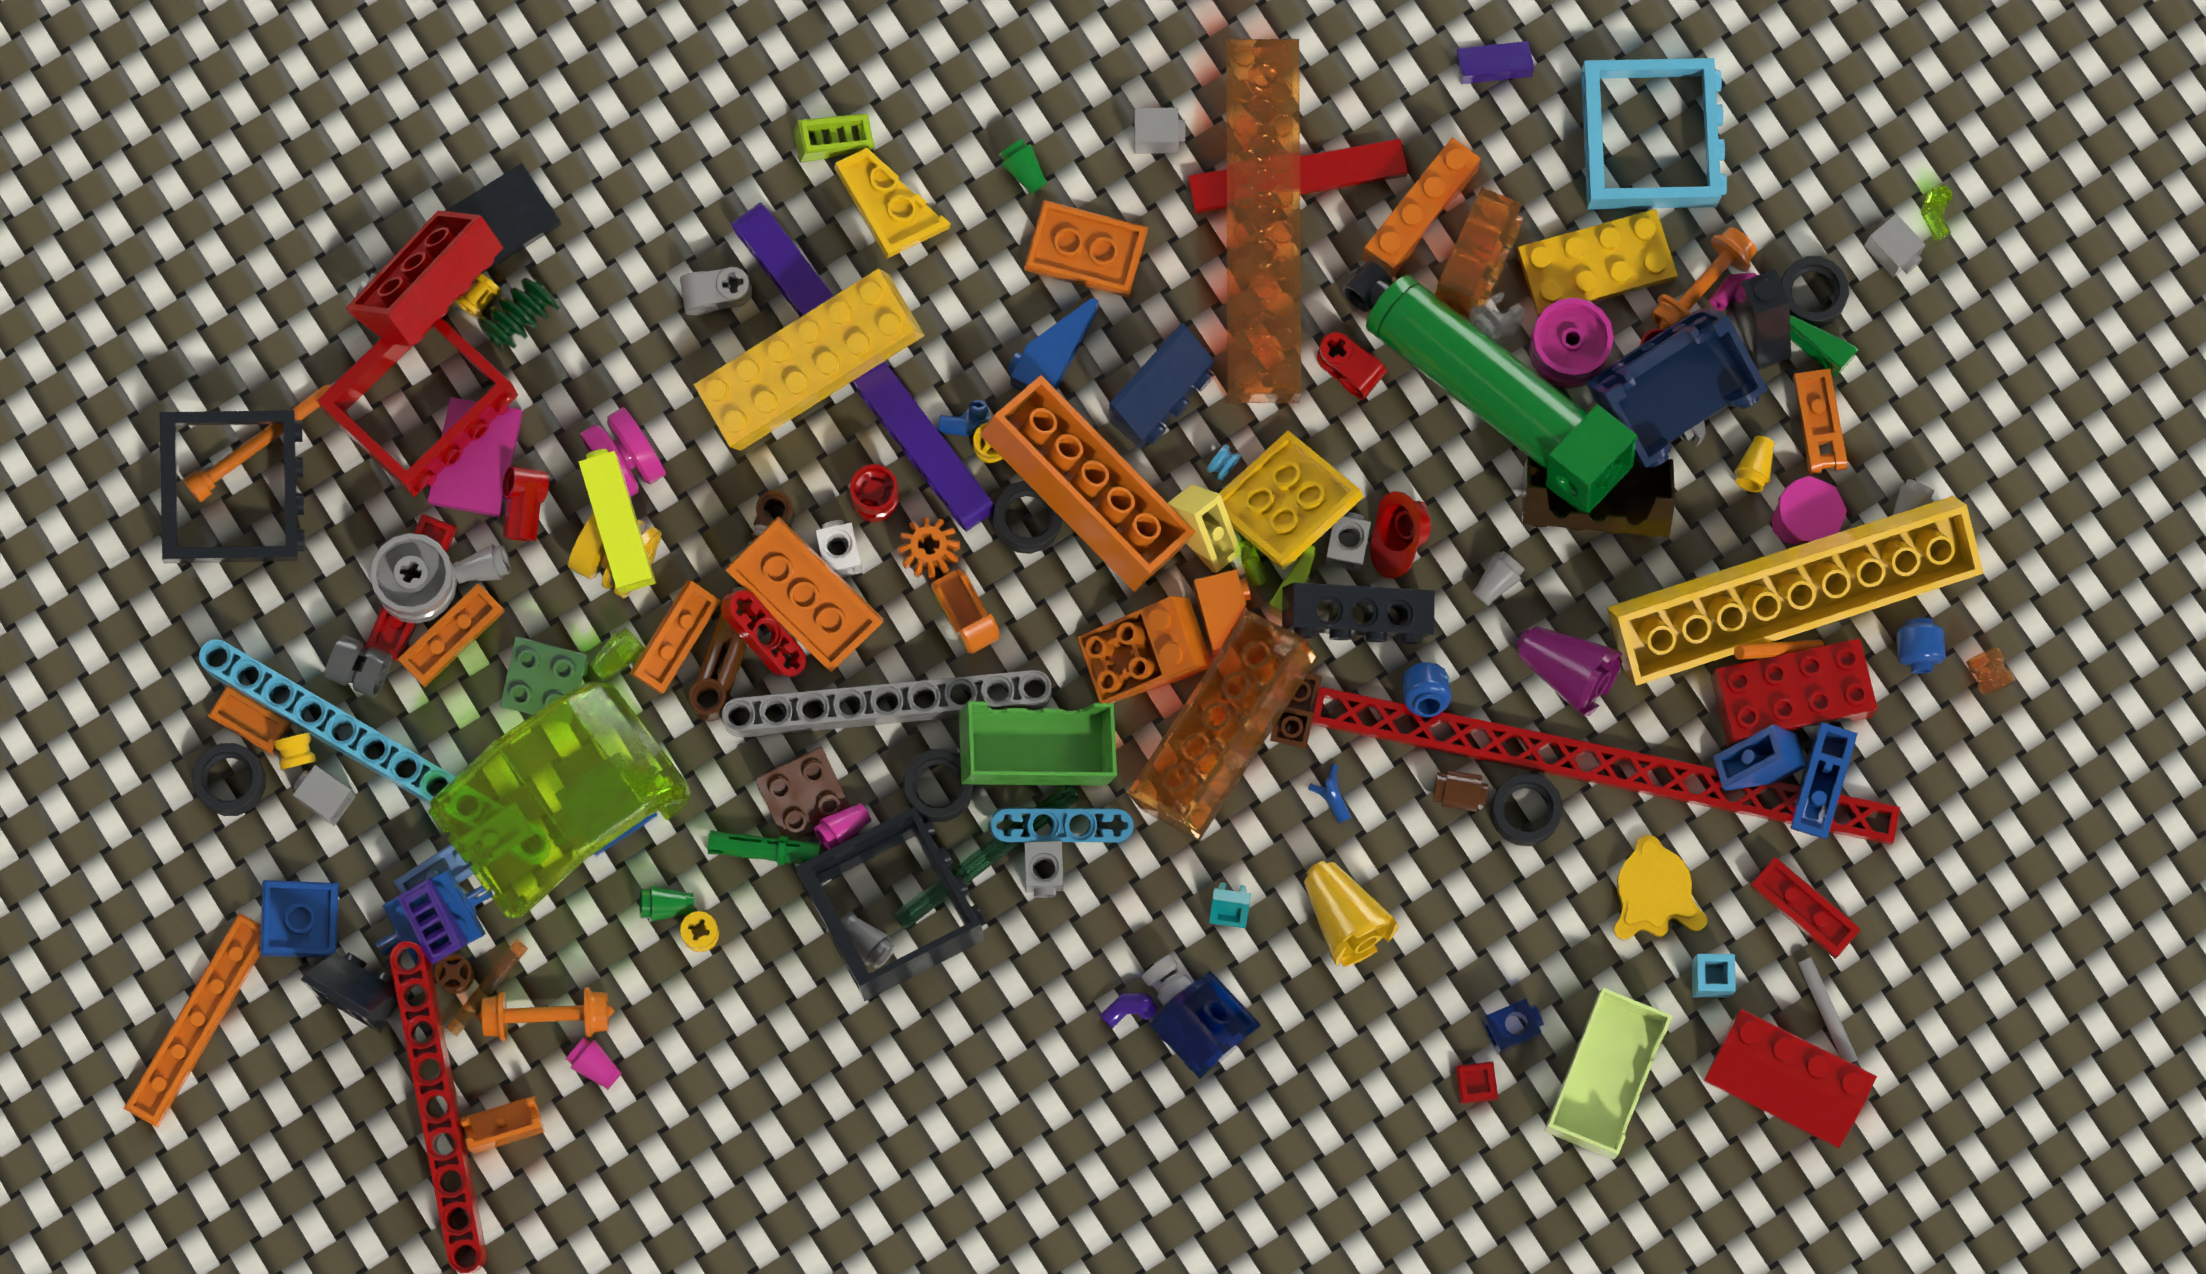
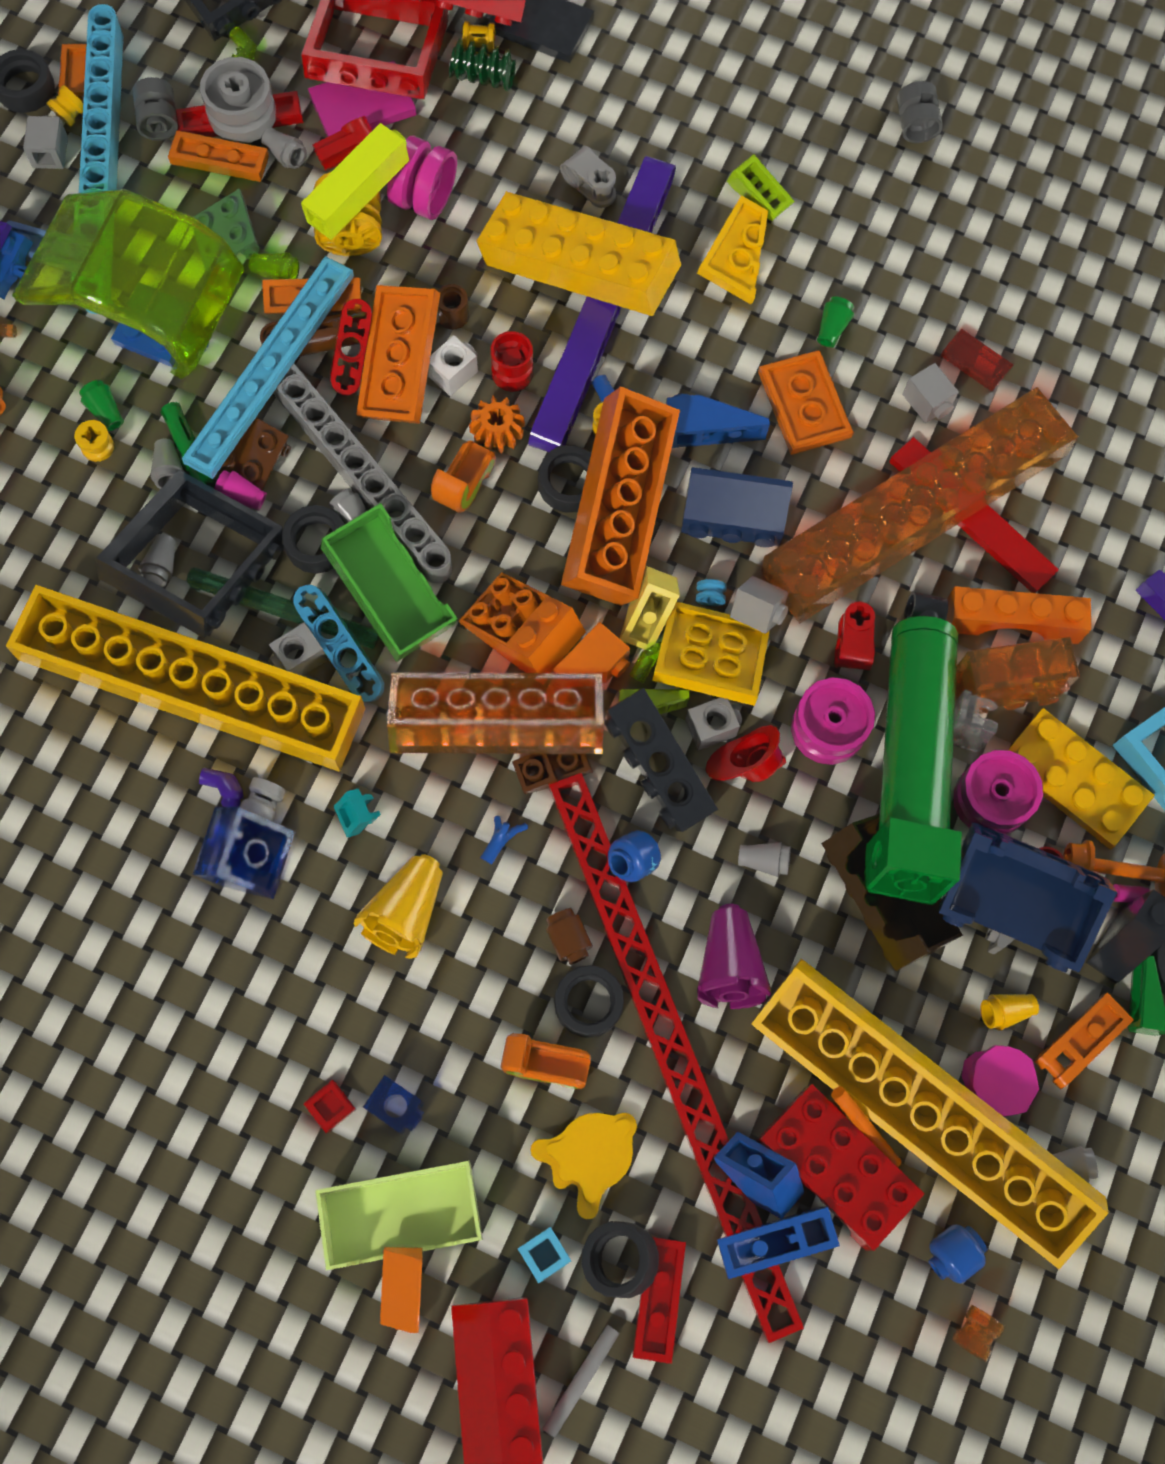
camera: 55 degrees right, 5 degrees down
none -> yellow brick [6,585,366,772]
none -> light grey cone [150,438,184,489]
none -> medium azure tile [182,256,354,479]
none -> clear neon green arm [229,27,257,61]
none -> light grey cone [329,488,367,524]
none -> orange slope [380,1247,423,1333]
none -> orange animal [500,1033,591,1089]
none -> black tyre [581,1221,659,1298]
none -> light grey brick [730,576,789,634]
none -> dark pink wheel [791,677,875,765]
none -> clear red tile [941,329,1014,392]

